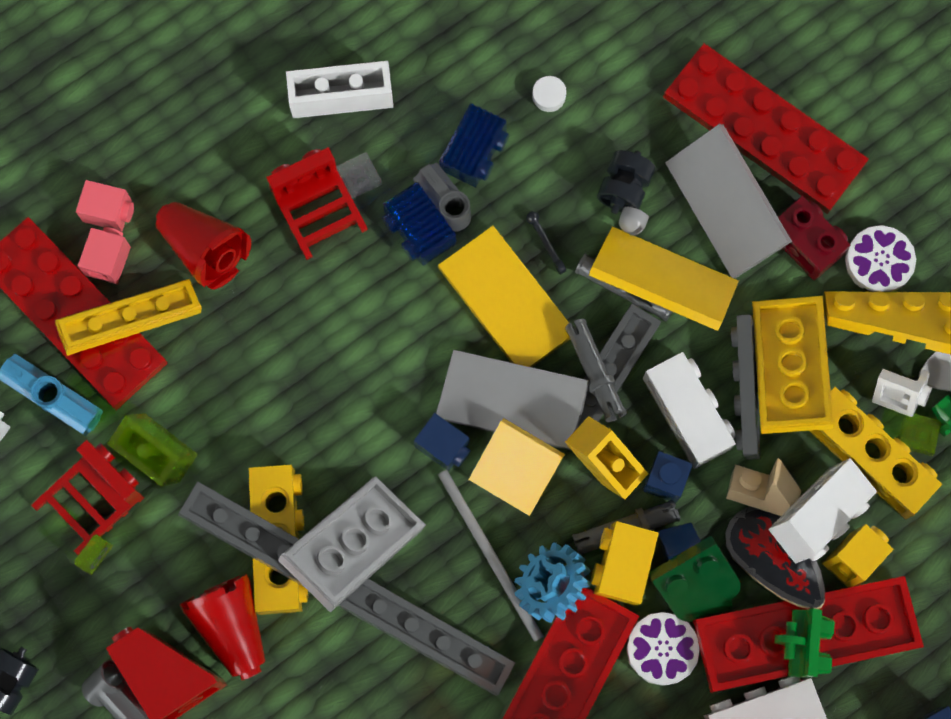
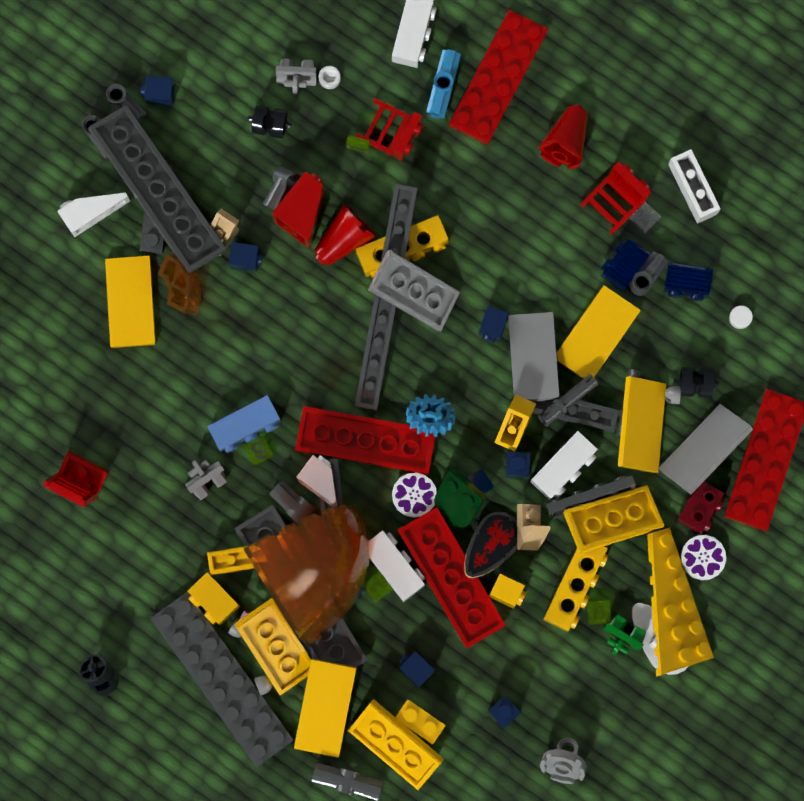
camera: 75 degrees right, 5 degrees up
yellow tile [55,279,202,356] -> none
coral brick [76,180,134,232] -> none
coral brick [78,227,131,285] -> none
clear neon green brick [107,413,198,486] -> none
light grey axle [438,470,544,642] -> none
yellow tile [469,418,565,516] -> none
black hinge [526,211,567,275] -> none
dark grey pin [572,499,681,556] -> none
yellow brick [590,521,659,605] -> none
white brick [768,458,877,564] -> none
green hips [774,608,835,677] -> none
white bracket [872,369,932,417] -> none

